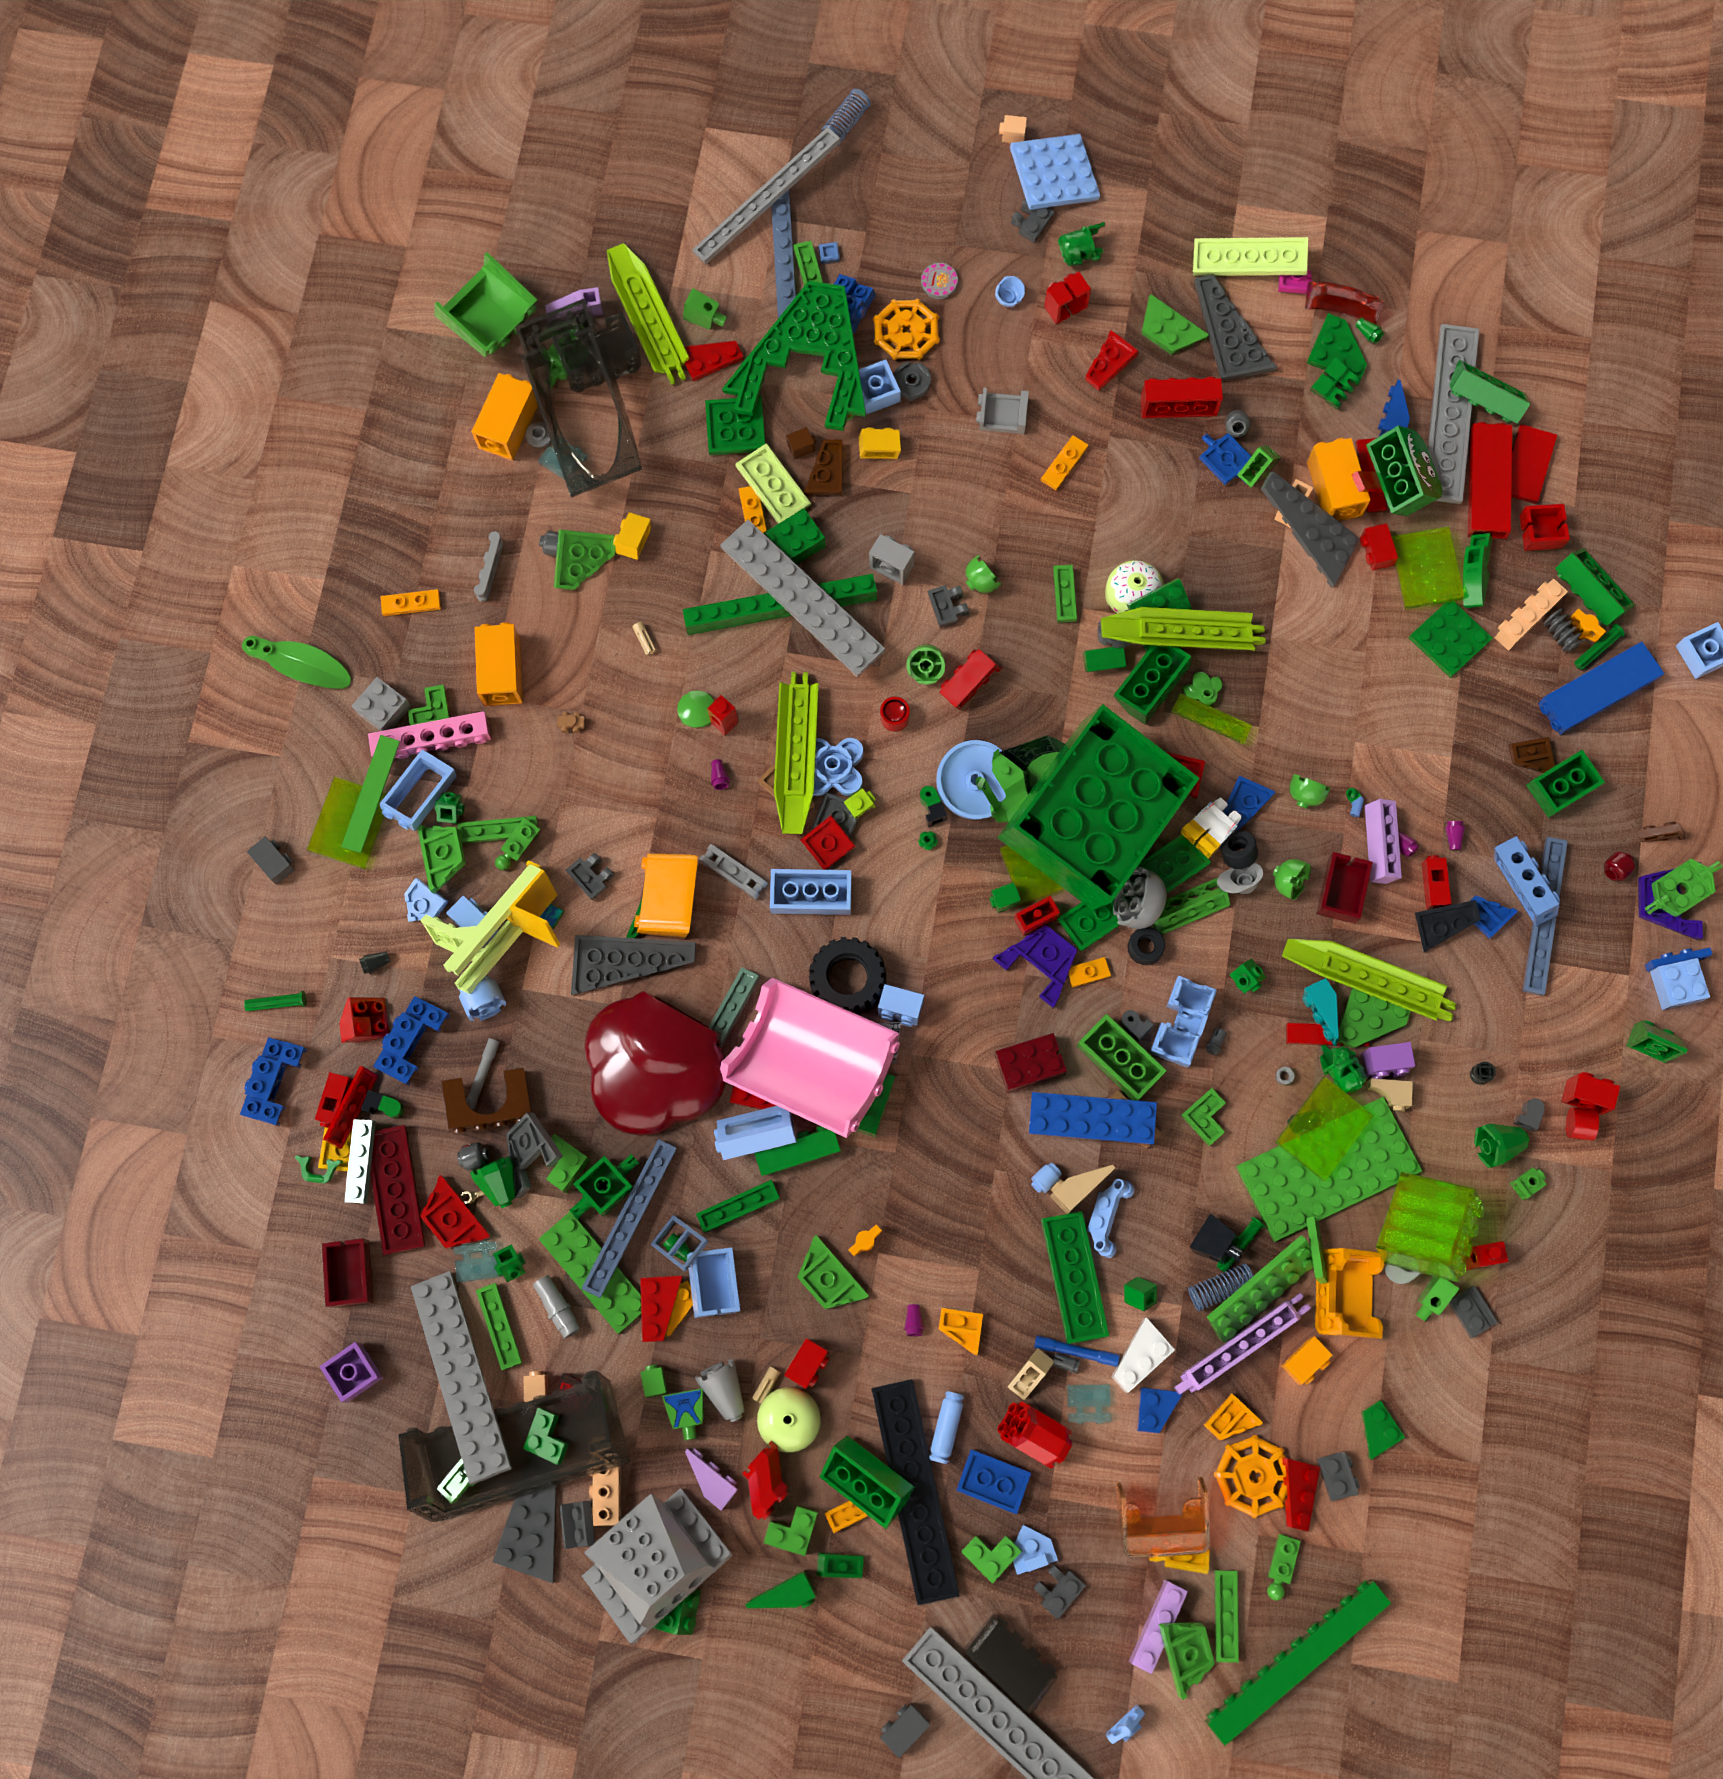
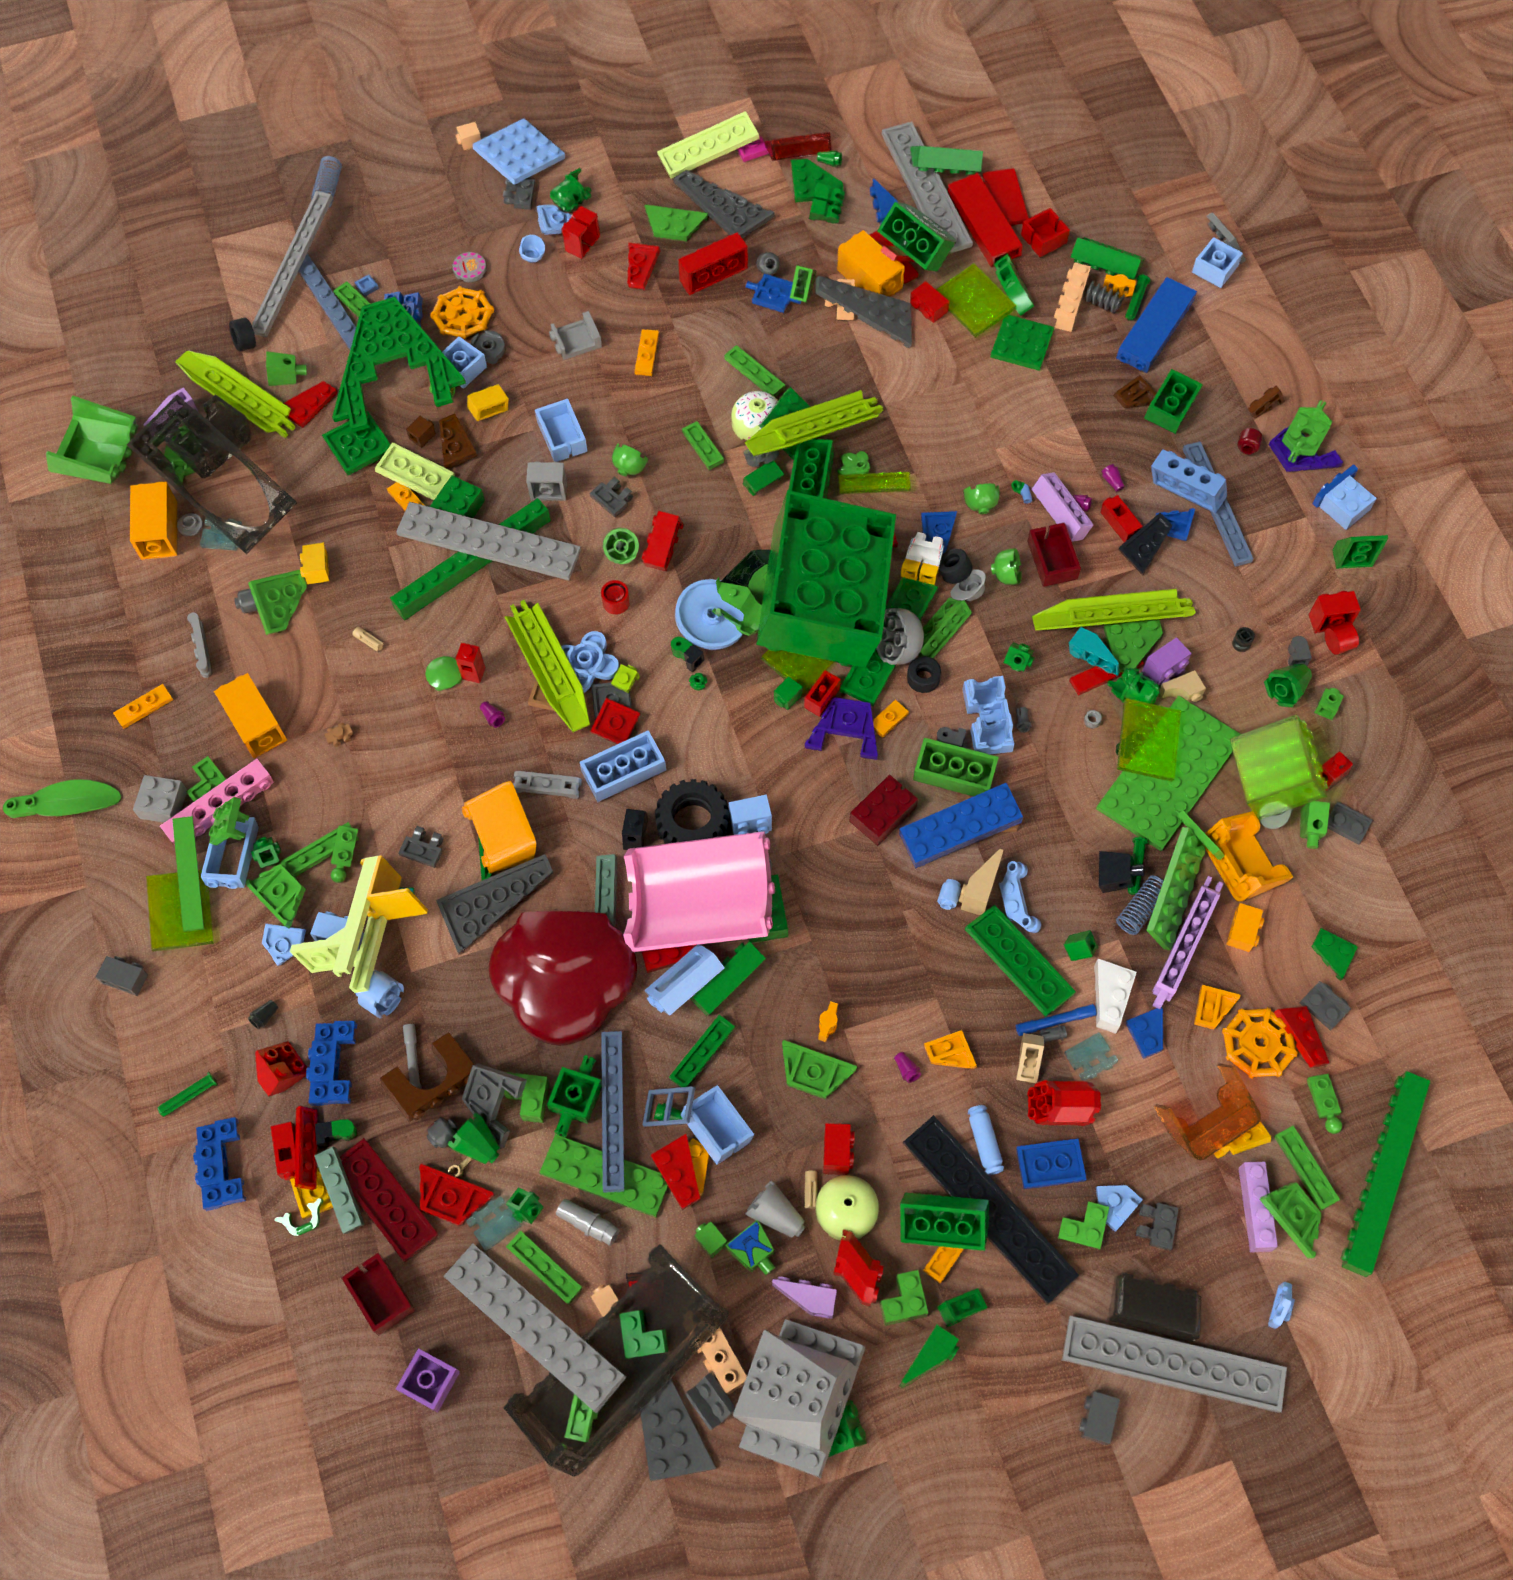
camera: 30 degrees left, 10 degrees down
bright green plate [1181,1088,1226,1146] -> none
none -> bright green plate [209,797,249,846]
none -> black tyre [229,317,256,351]
none -> light blue piece [535,399,588,462]
none -> light blue plate [537,205,572,235]
none -> black torso [622,809,648,850]
none -> bright green plate [724,345,785,397]

